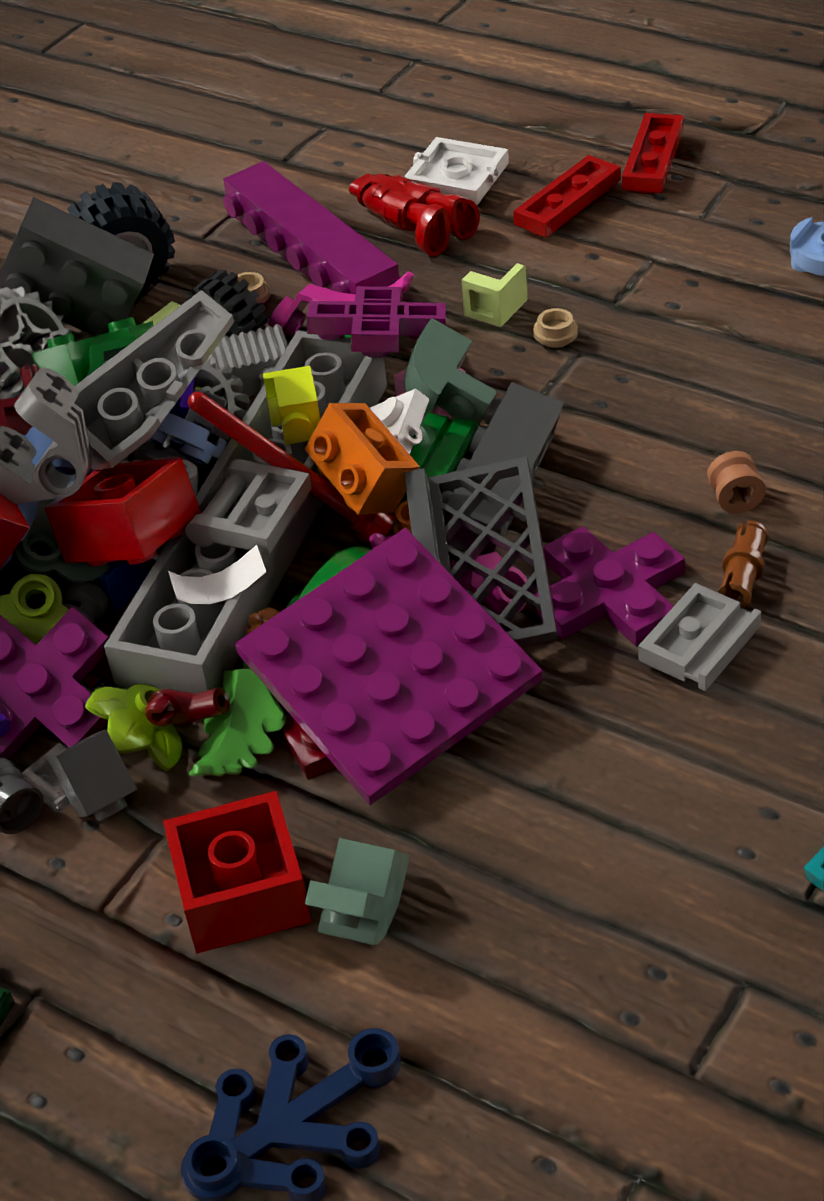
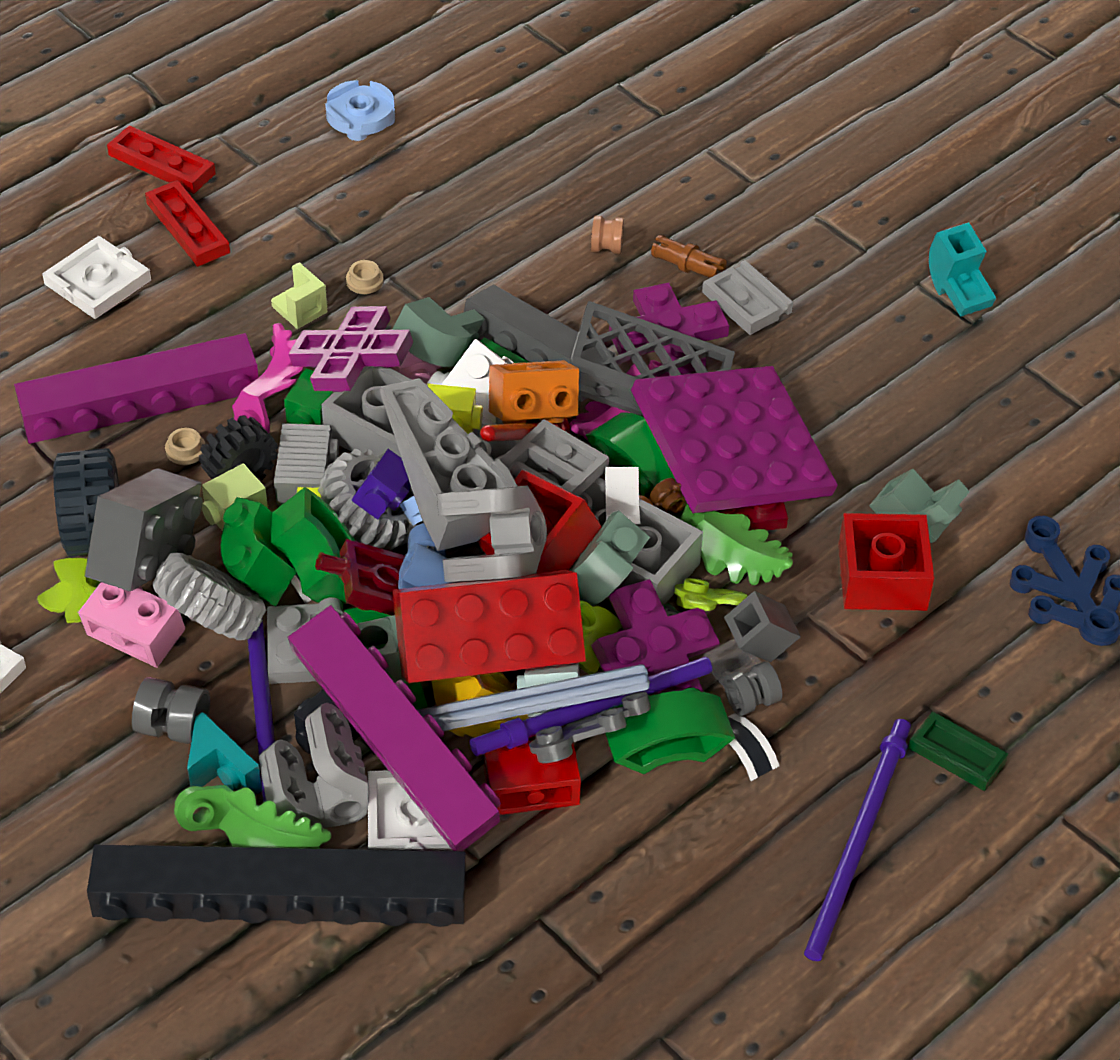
camera: 80 degrees left, 5 degrees up
dark red arm [145,688,230,727] -> none
red piece [349,173,480,257] -> none
none -> sand green brick [569,510,650,606]

